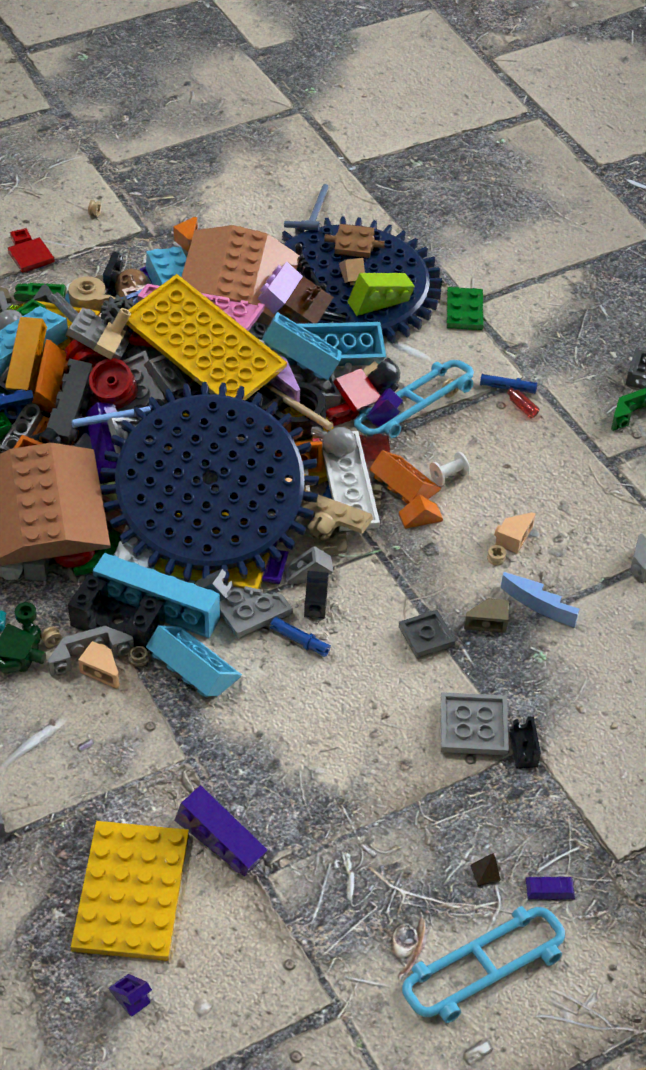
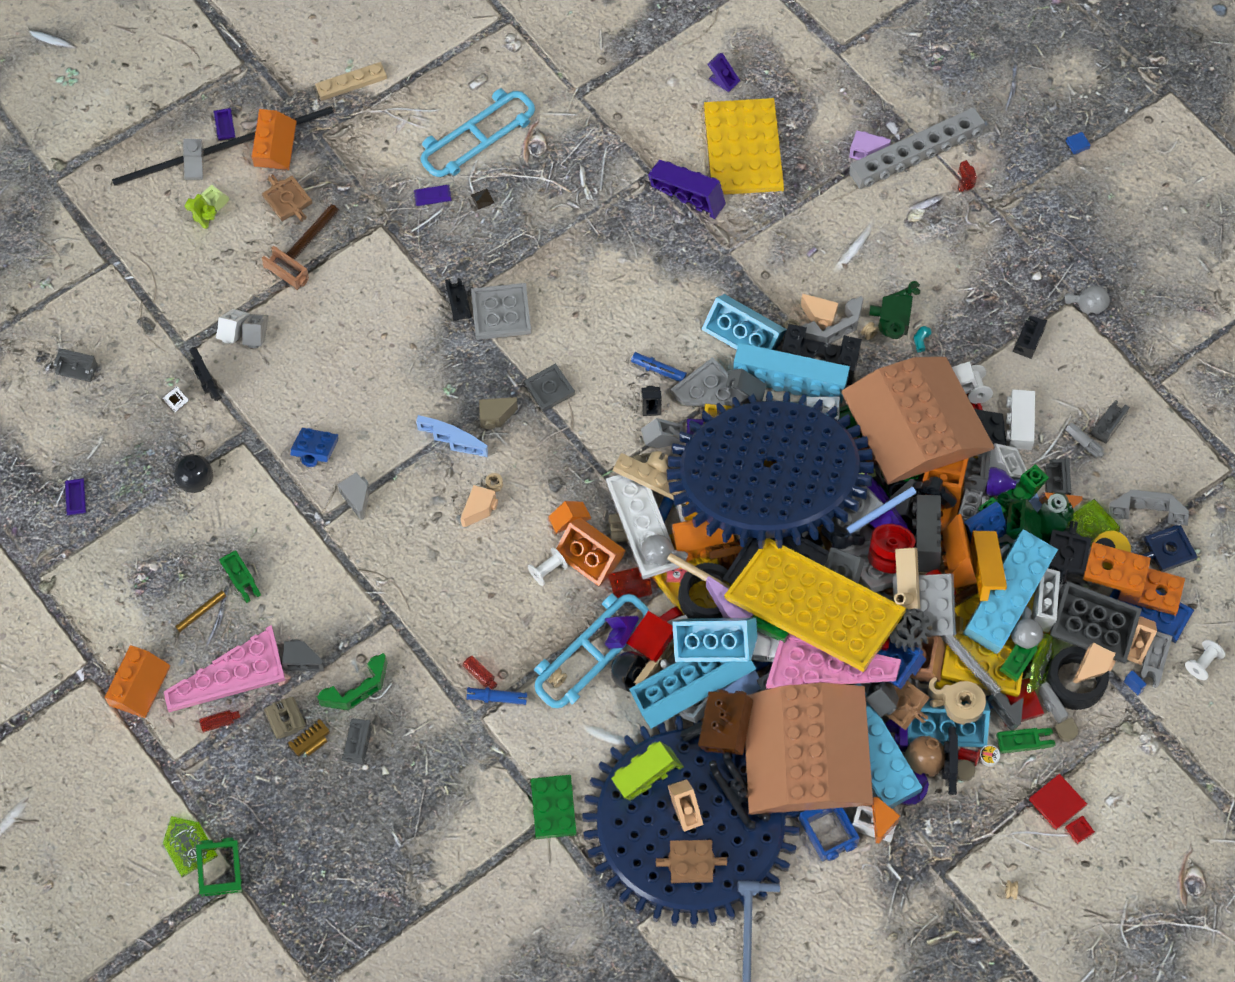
camera: 175 degrees right, 15 degrees up
lavender brick [258,262,303,314] -> none

